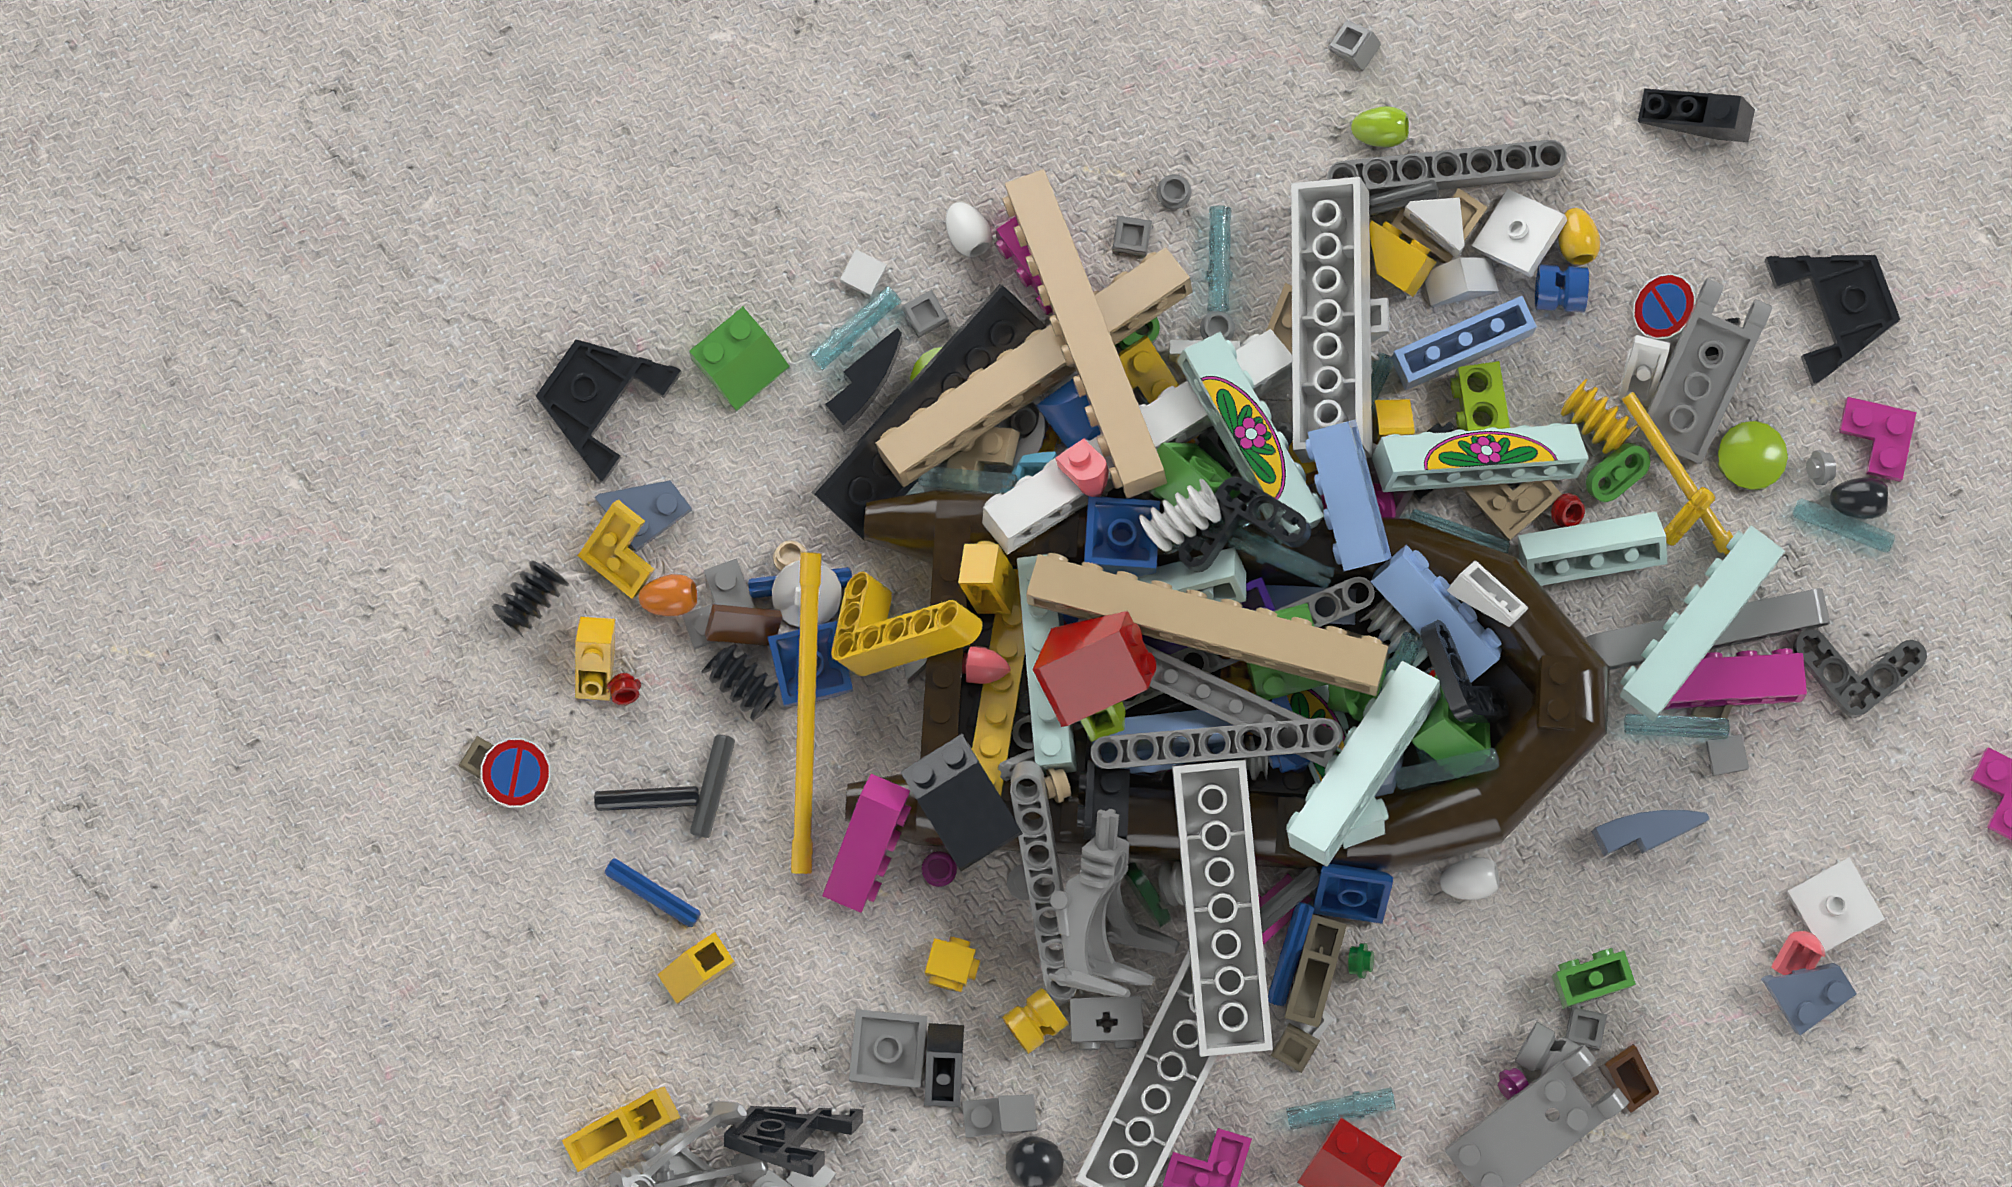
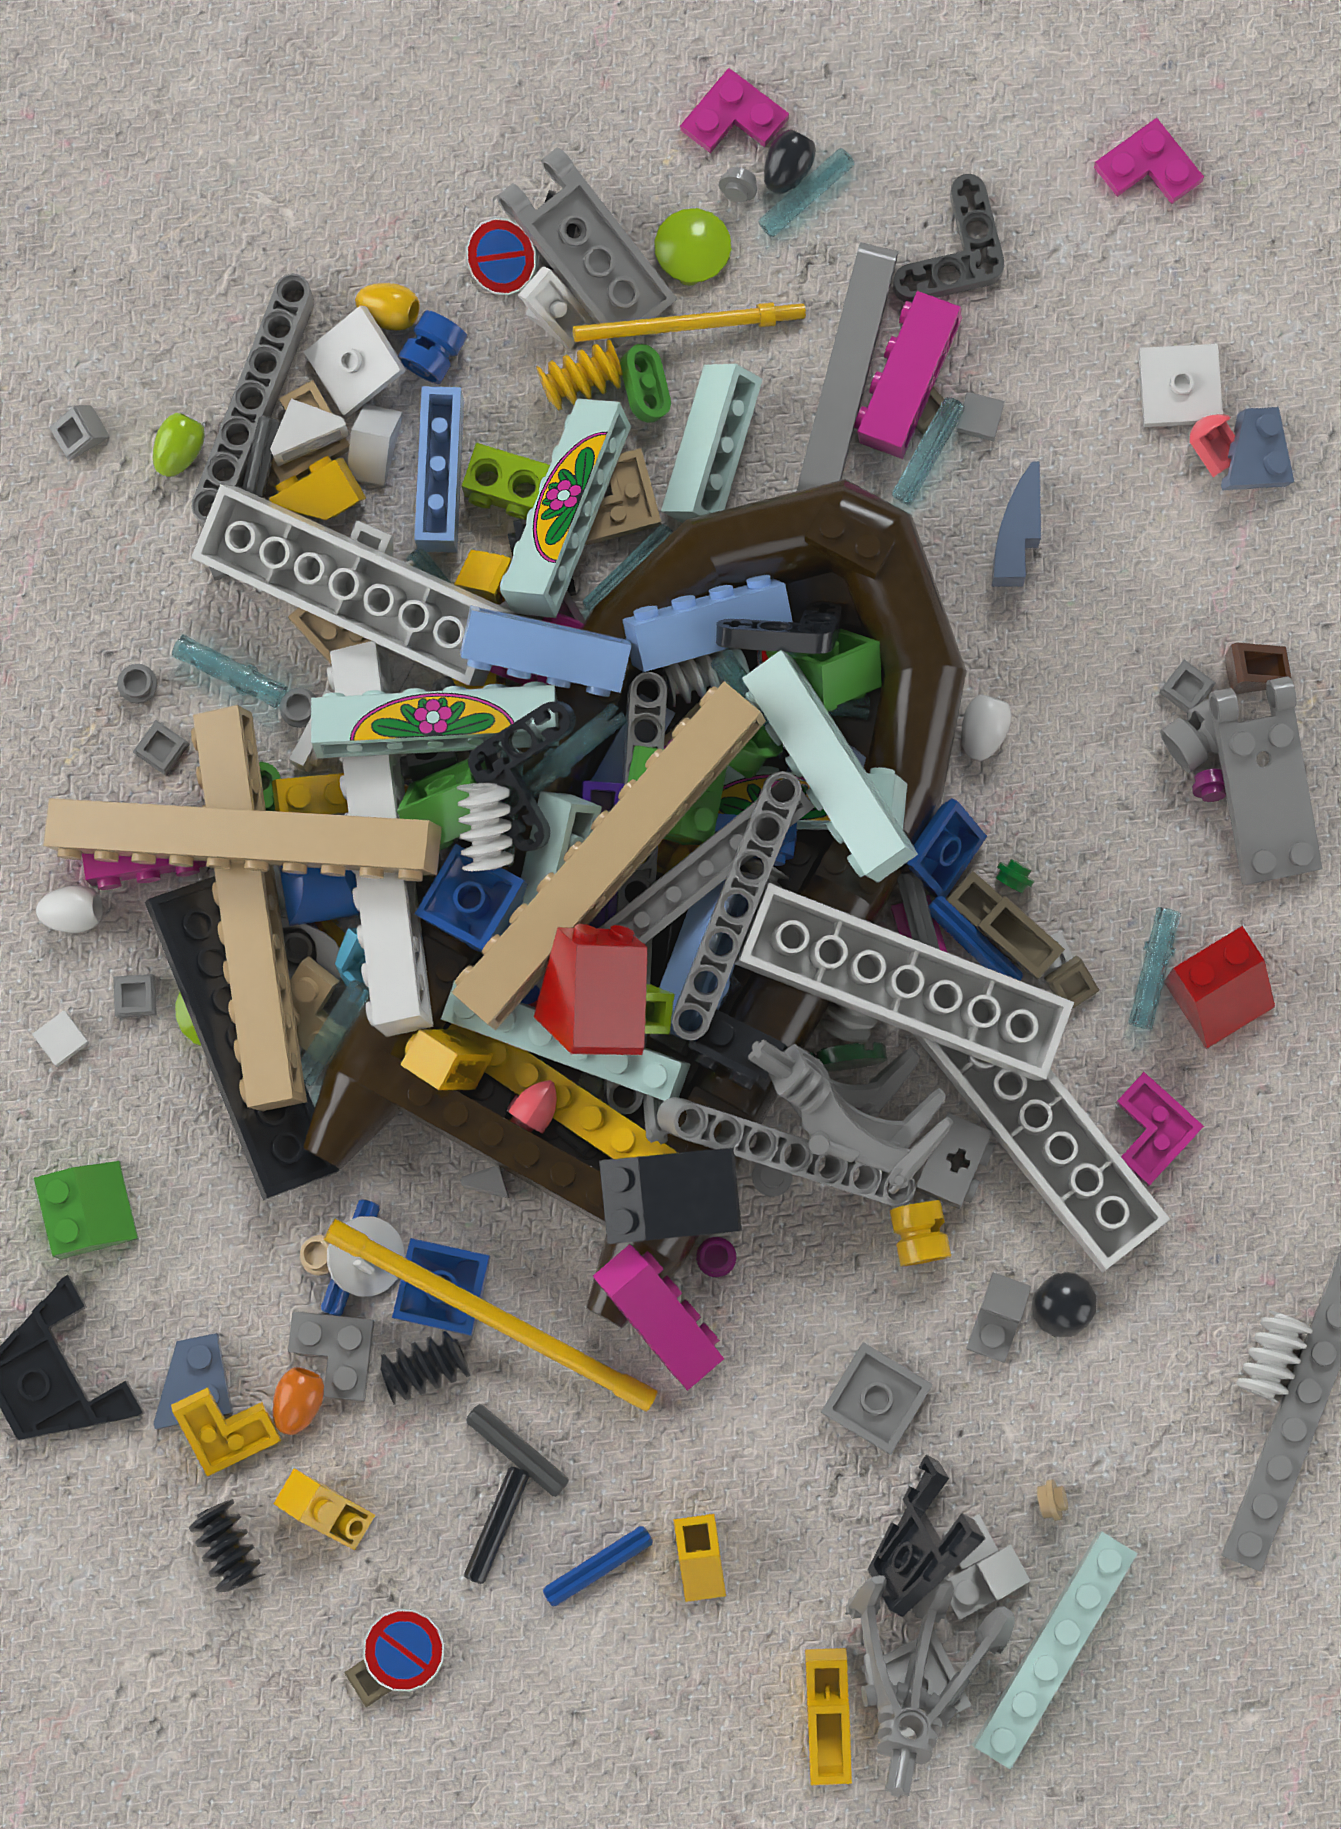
camera: 55 degrees left, 0 degrees up
red plate [607,673,641,705] -> none
reddish brown tile [705,604,783,646] -> none
clear light blue pin [809,286,902,371] -> none
black slope [825,328,902,432] -> none
yellow beam [831,571,982,676] -> none
yellow brick [924,936,981,993] -> none
black slope [924,1023,964,1107] -> none
tan plate [1044,768,1071,804] -> none
coral plate [1055,439,1109,497] -> none
clear light blue axle [1395,748,1499,789] -> none
white slope [1447,561,1529,627] -> none
red plate [1551,493,1585,528] -> none
bright green brick [1551,948,1636,1009] -> none
light aqua brick [1620,526,1785,722] -> none
black slope [1638,88,1755,142] -> none
yellow axle [1664,487,1715,546] -> none
black wing [1764,255,1901,386] -> none

